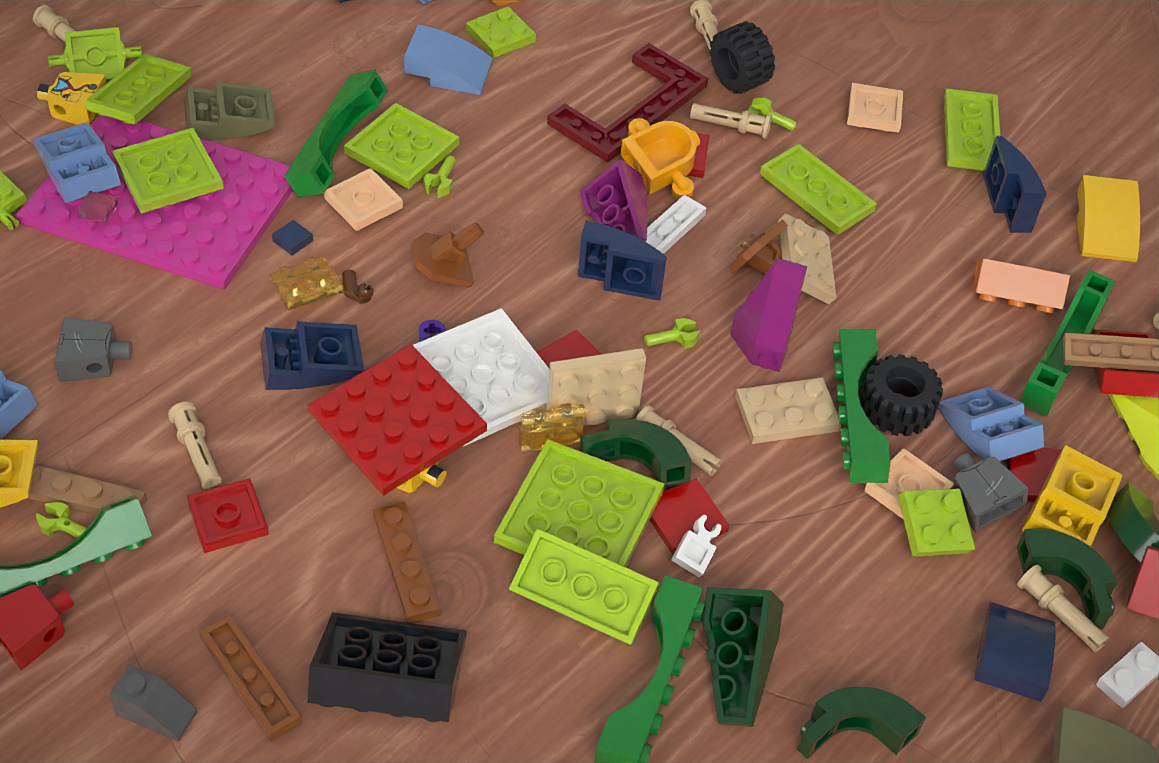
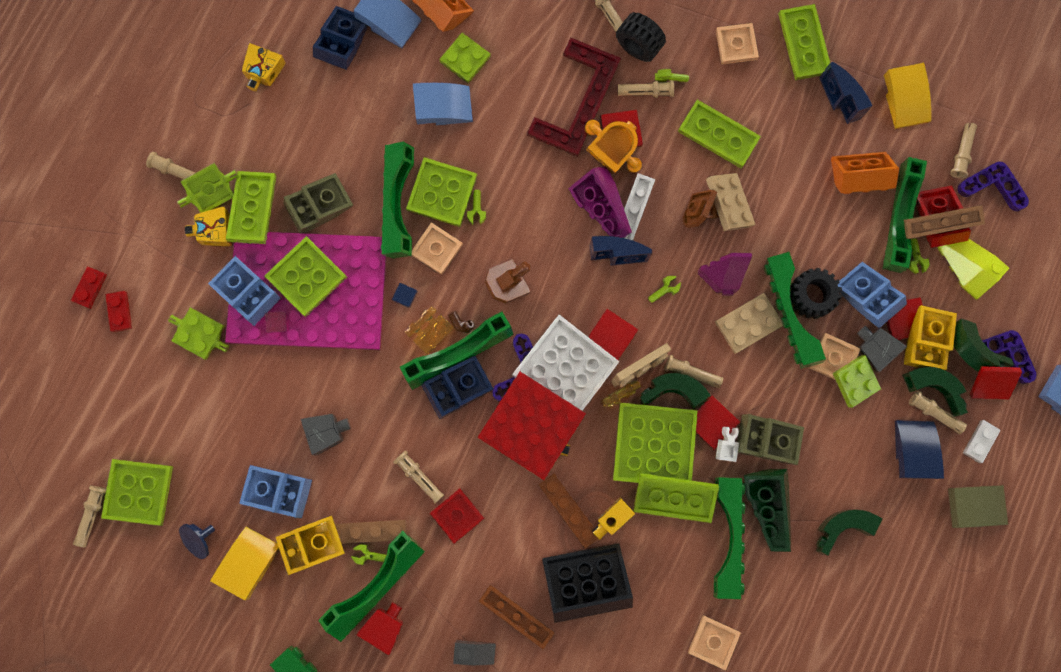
camera: 20 degrees left, 30 degrees up
none -> green arch [399,312,514,390]
none -> yellow torso [592,497,635,539]
none -> olive slope [737,414,804,465]
none -> lime bar [909,238,930,274]

